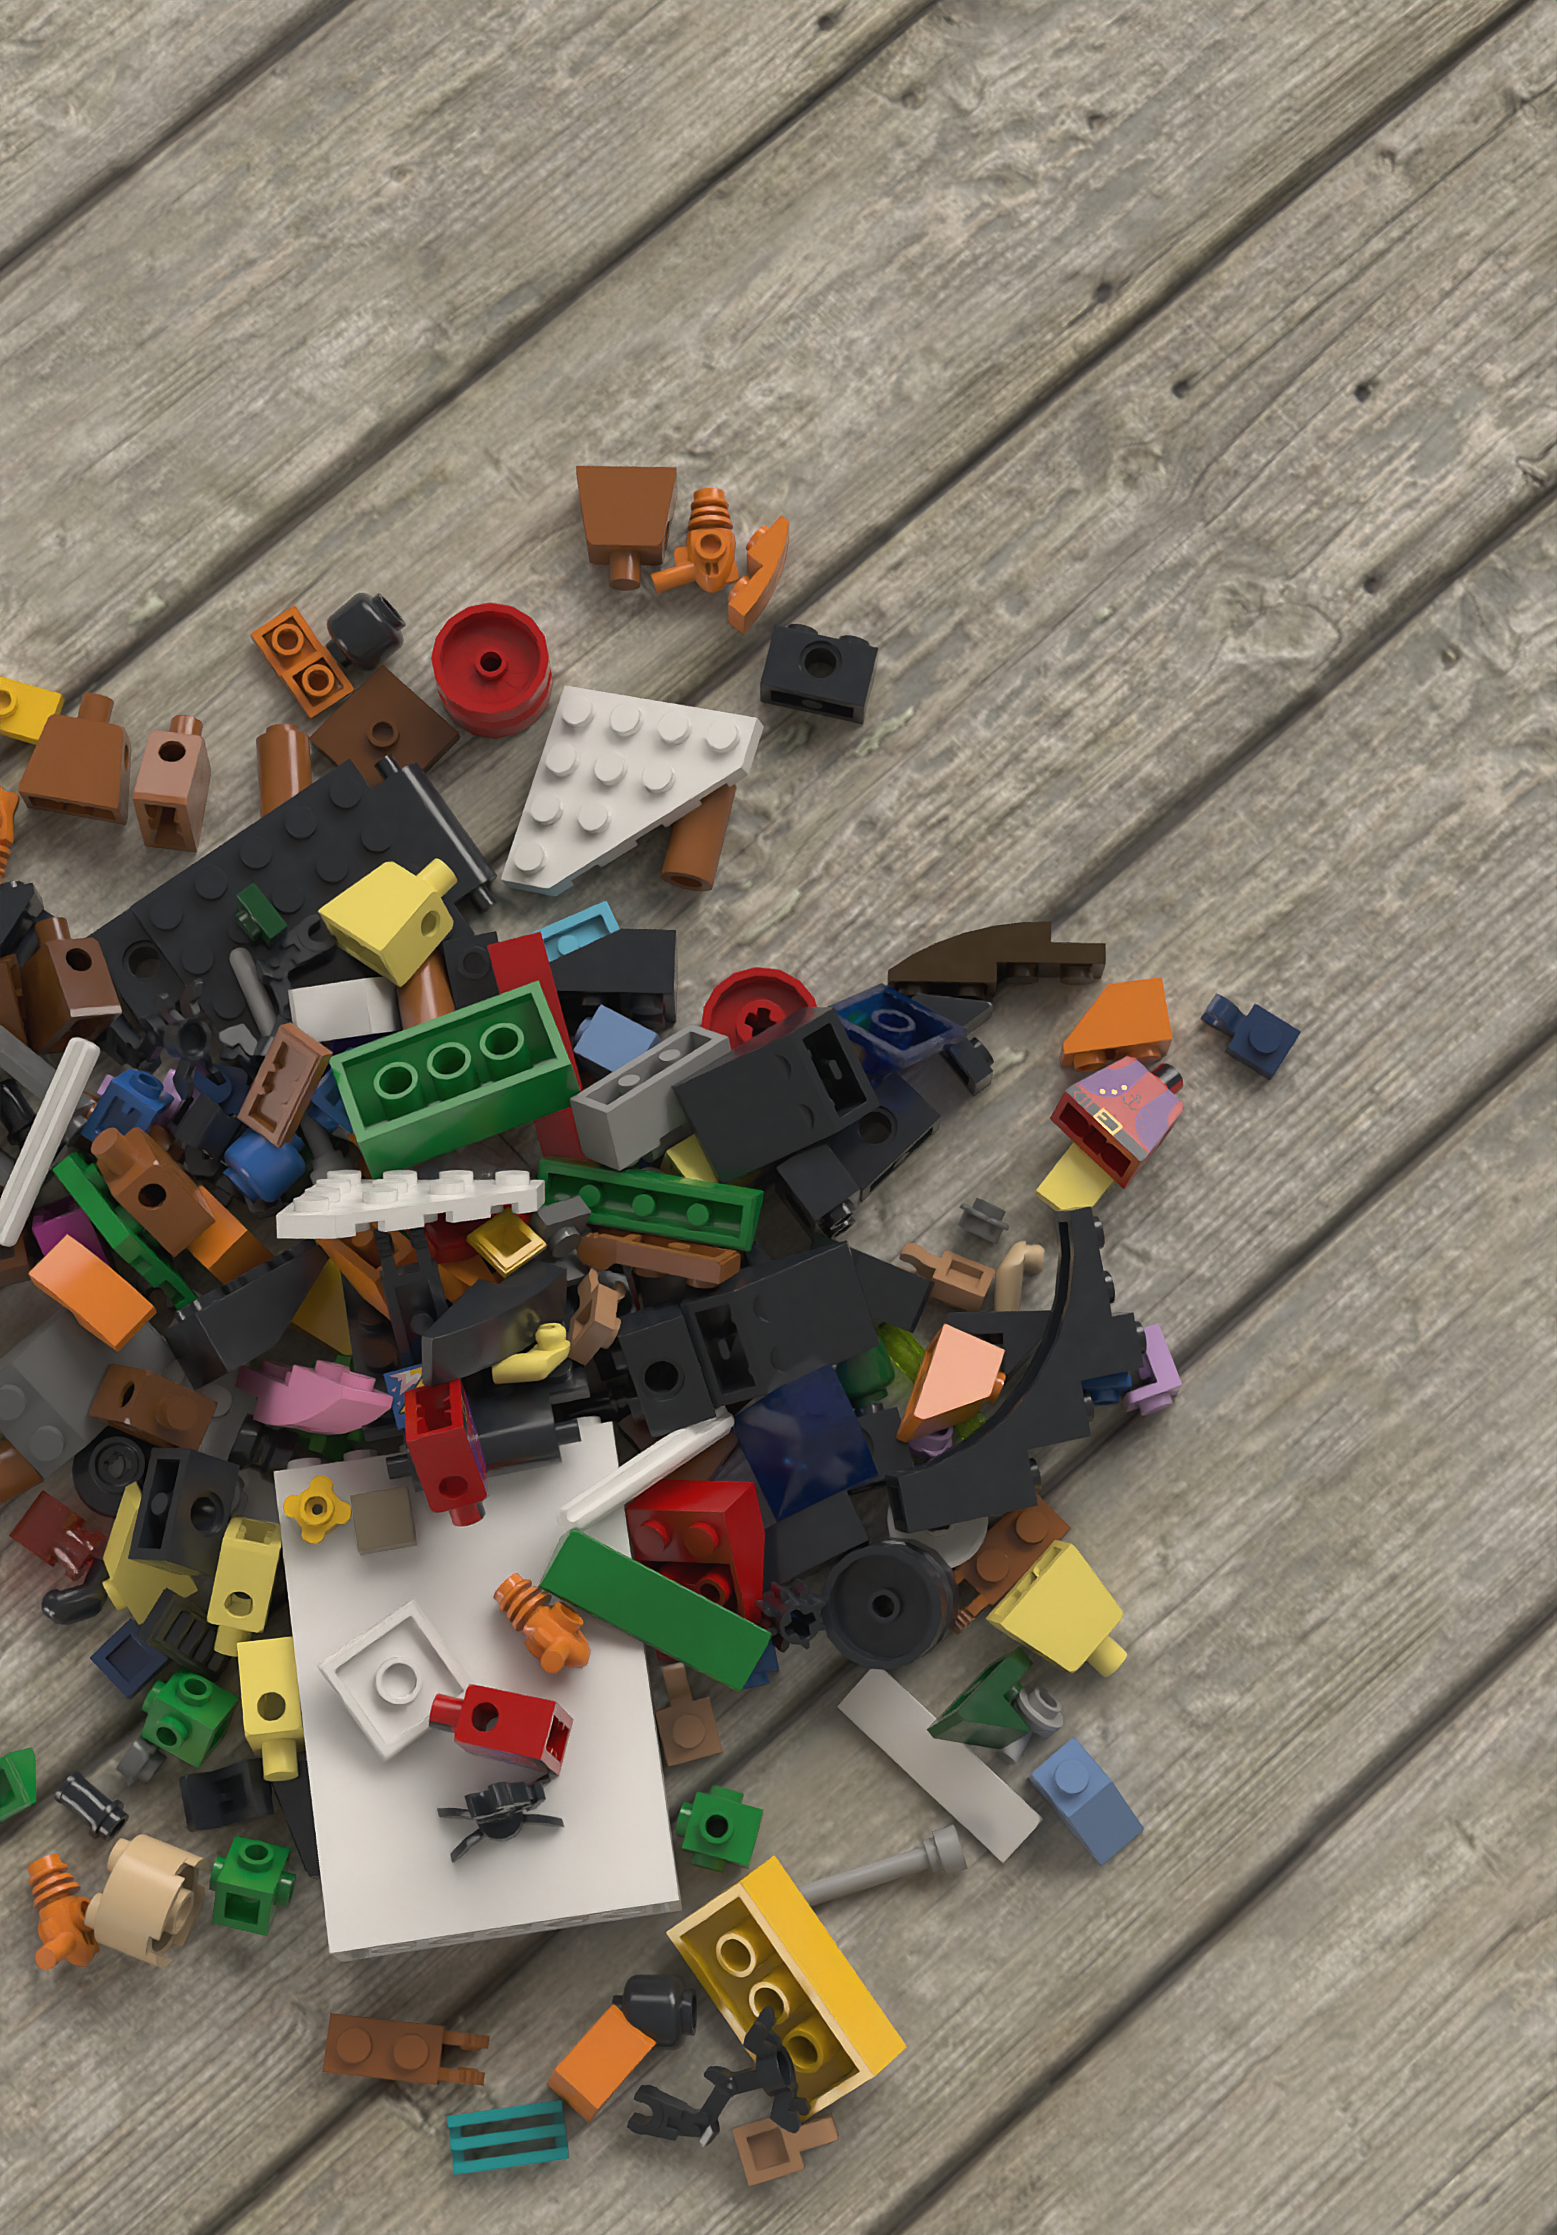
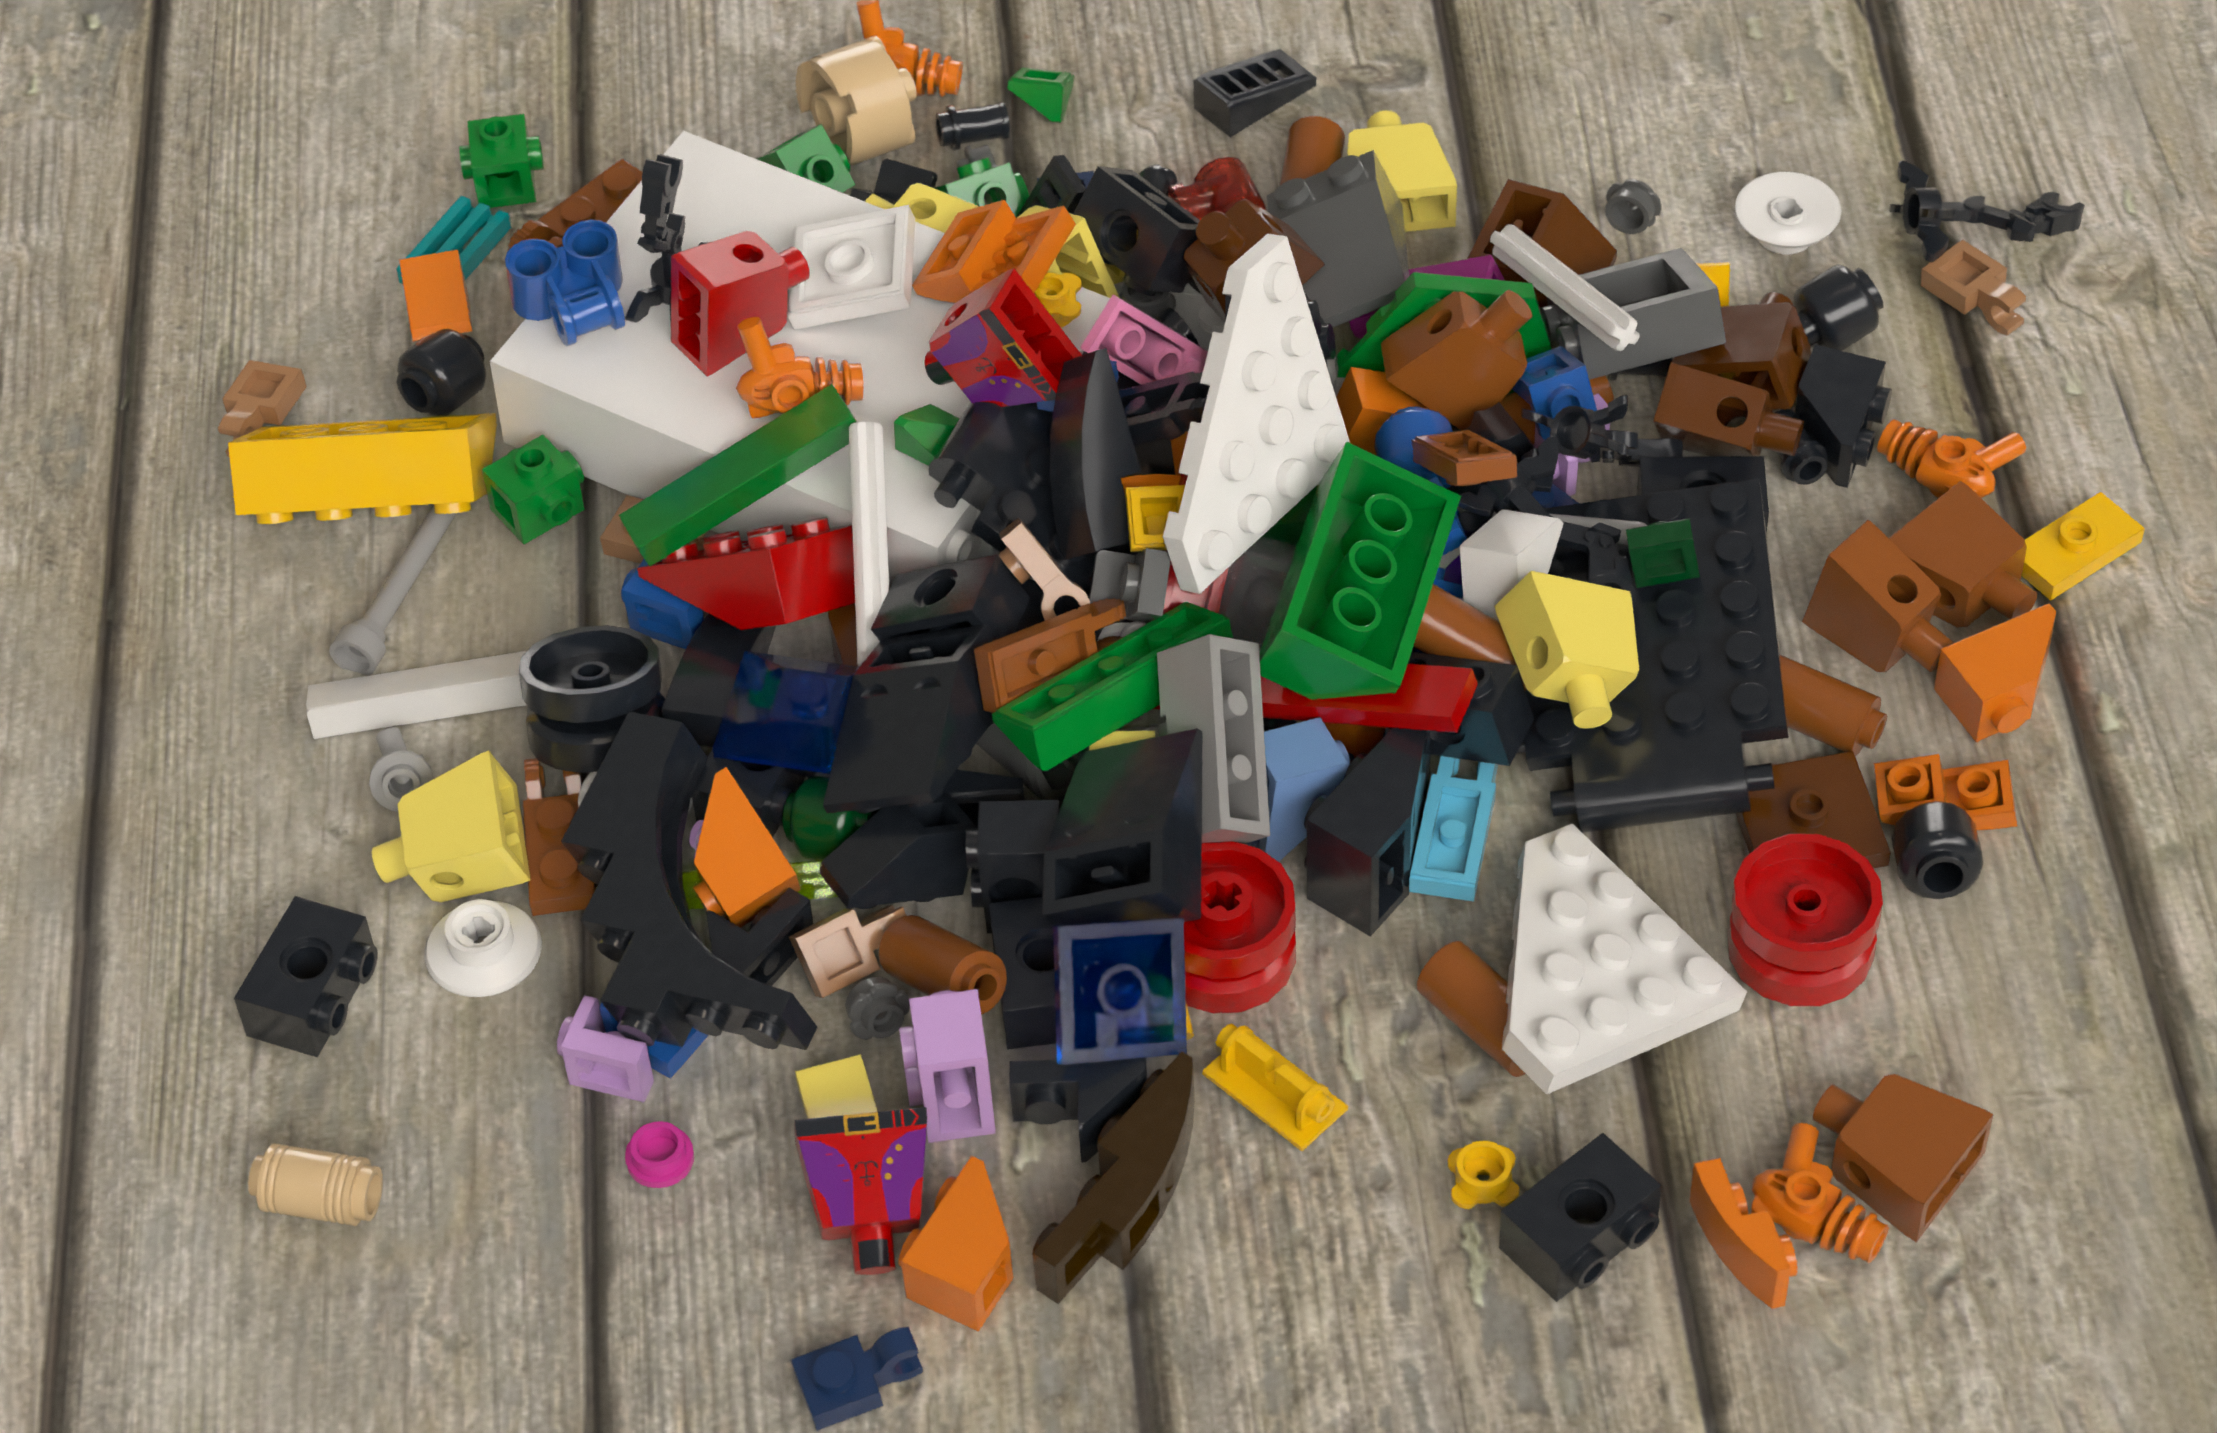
camera: 130 degrees right, 25 degrees down
orange slope [28,1234,157,1352] -> none
light yellow arm [492,1323,570,1384] -> none
black piece [627,2005,811,2147] -> none
black gear [754,1578,827,1653] -> none
dark green slope [926,1647,1034,1749] -> none
tan arm [992,1241,1044,1312] -> none
medium blue slope [1027,1737,1144,1866] -> none
none -> black brick [234,896,378,1058]
none -> tan head [248,1143,383,1226]
none -> white piece [424,899,542,997]
none -> green brick [459,114,544,208]
none -> blue piece [505,220,625,347]
none -> dark pink plate [625,1121,694,1188]
none -> dark orange brick [879,915,1007,1015]
none -> green slope [894,404,960,466]
none -> lavender brick [899,989,996,1143]
none -> orange slope [912,200,1076,303]
none -> yellow hinge [1202,1023,1348,1151]
none -> yellow plate [1447,1141,1520,1209]
none -> orange slope [1934,603,2057,742]

